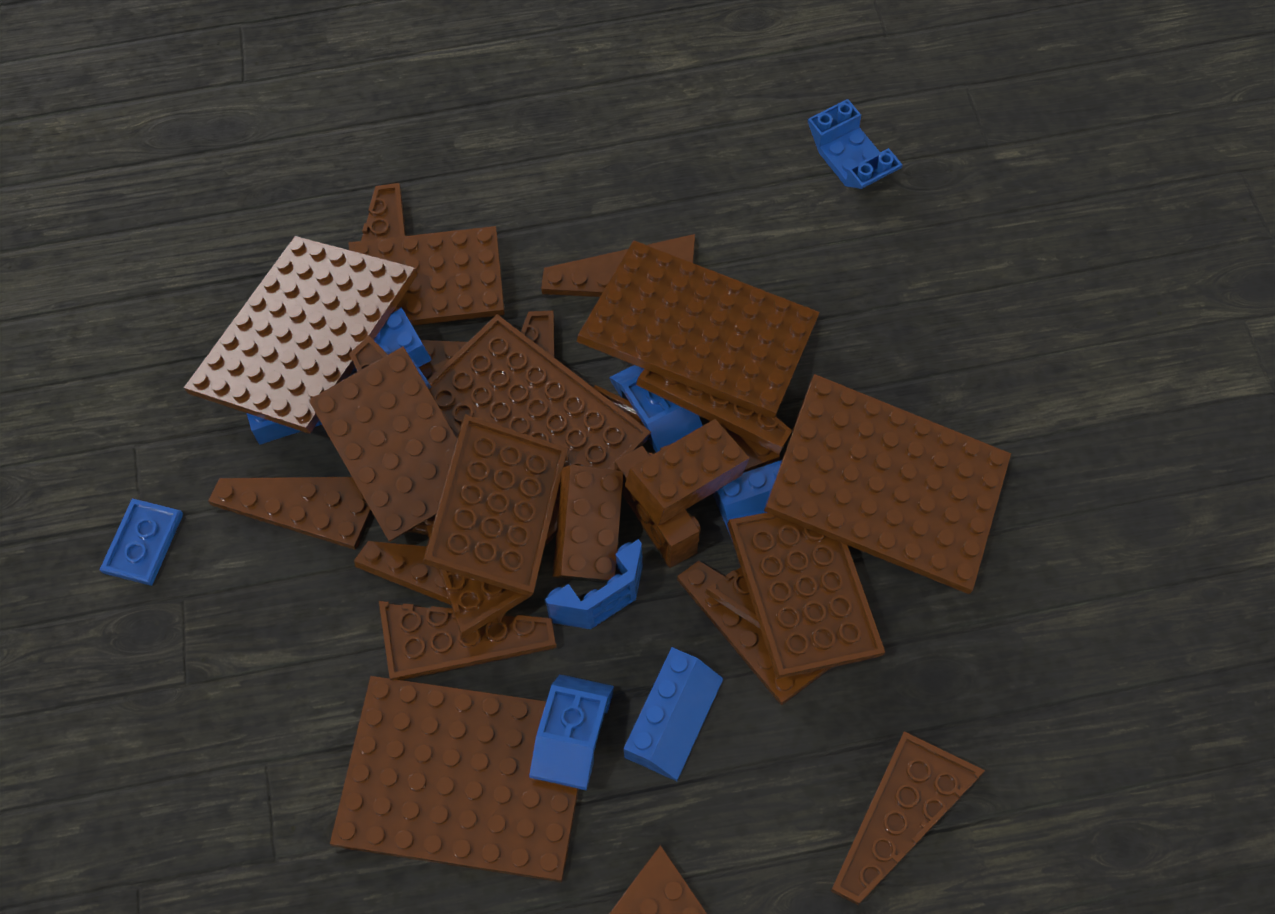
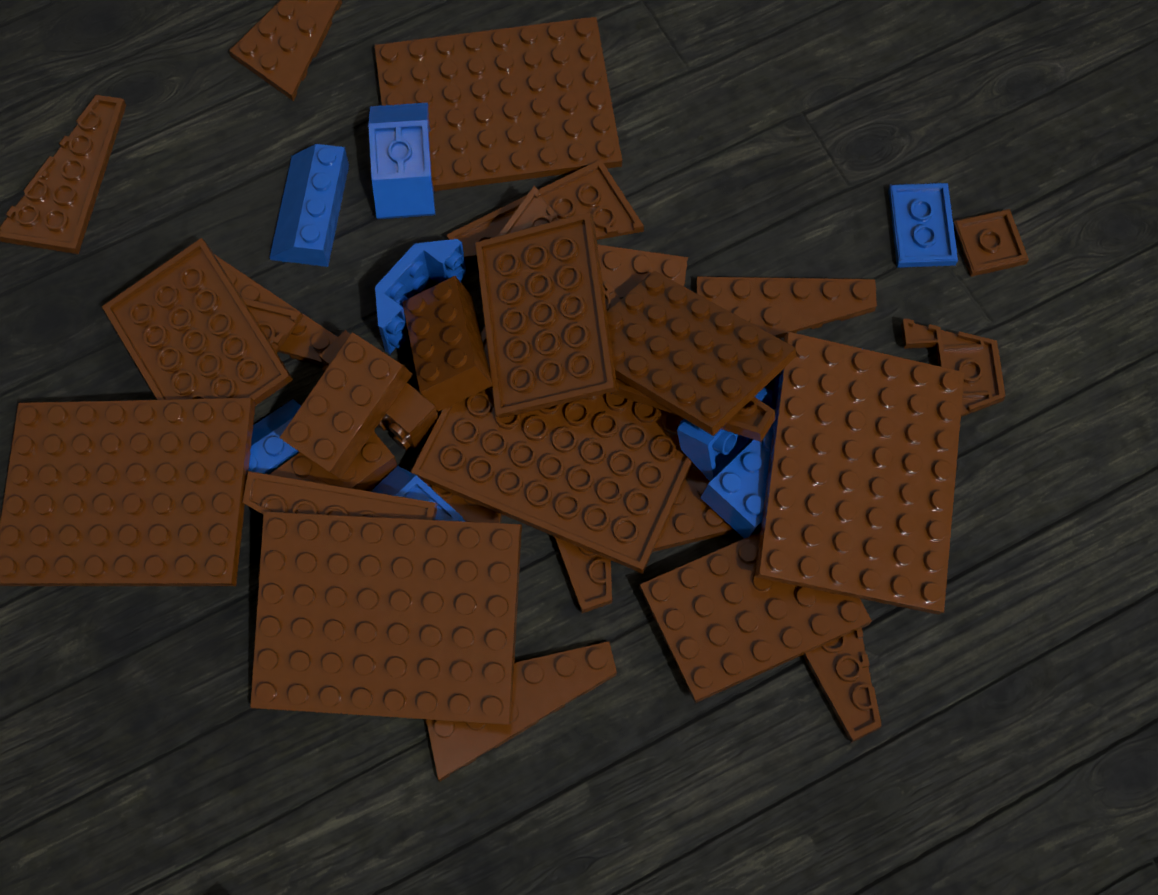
camera: 160 degrees right, 5 degrees up
none -> reddish brown wing [901,319,1006,417]
none -> reddish brown tile [953,209,1029,277]

